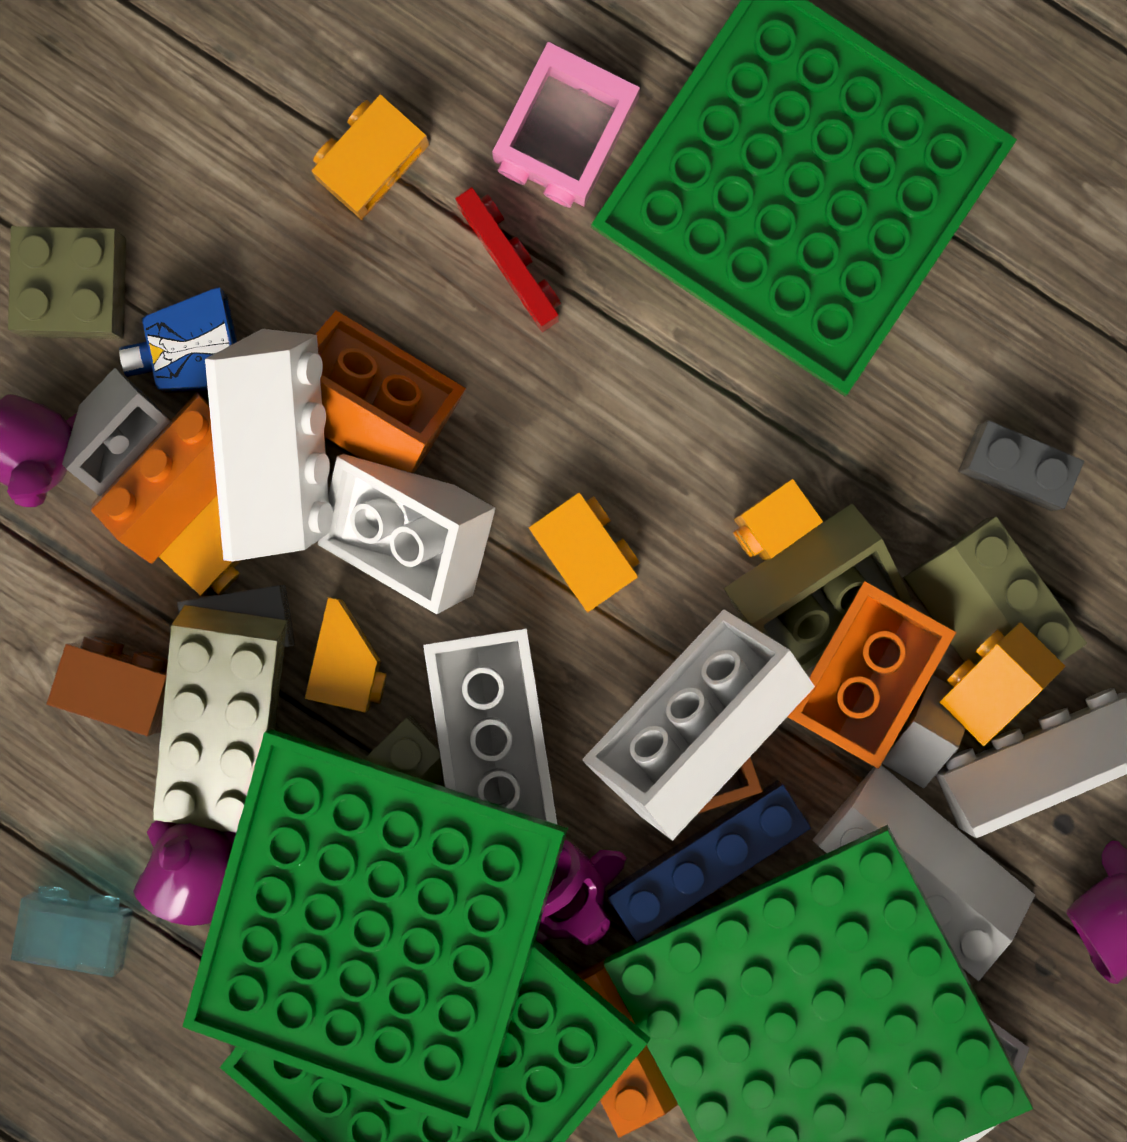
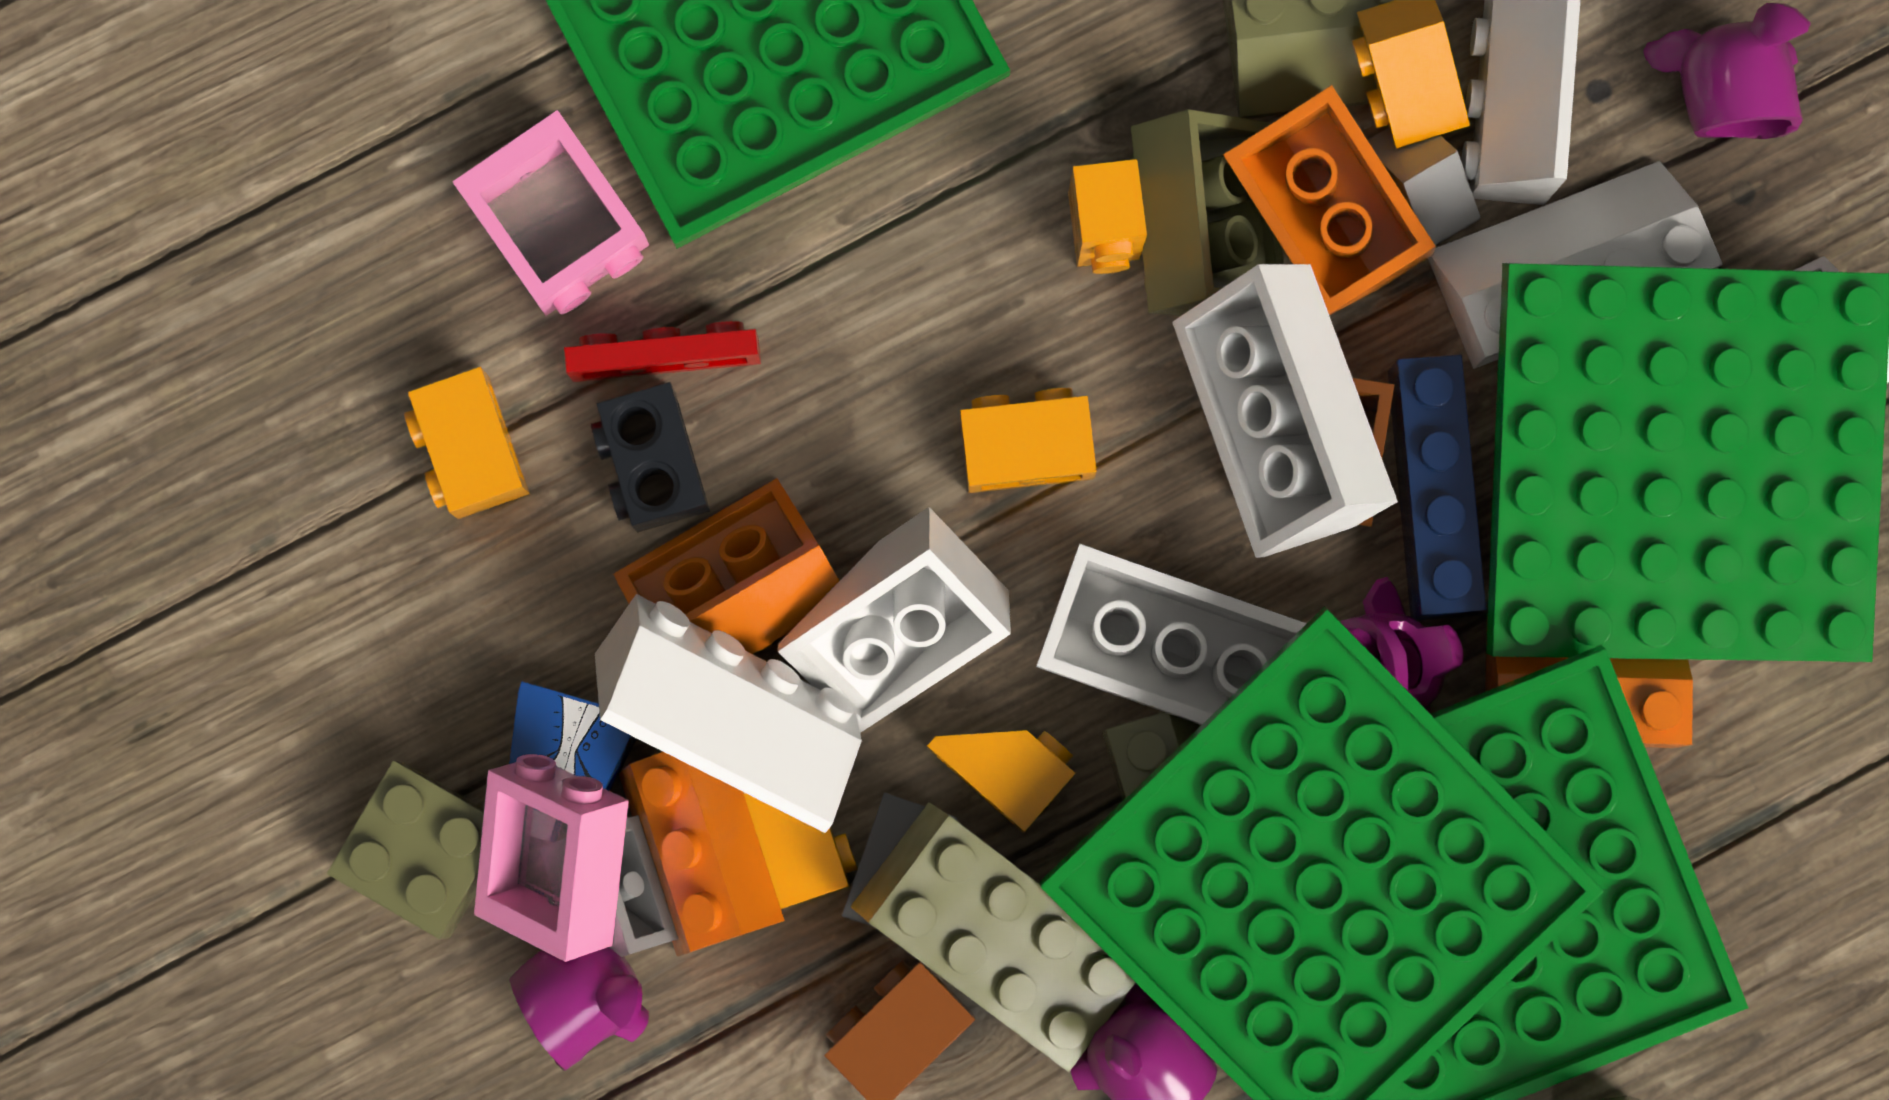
camera: 65 degrees left, 5 degrees down
none -> bright pink window [474,754,629,962]
none -> black brick [591,382,710,533]

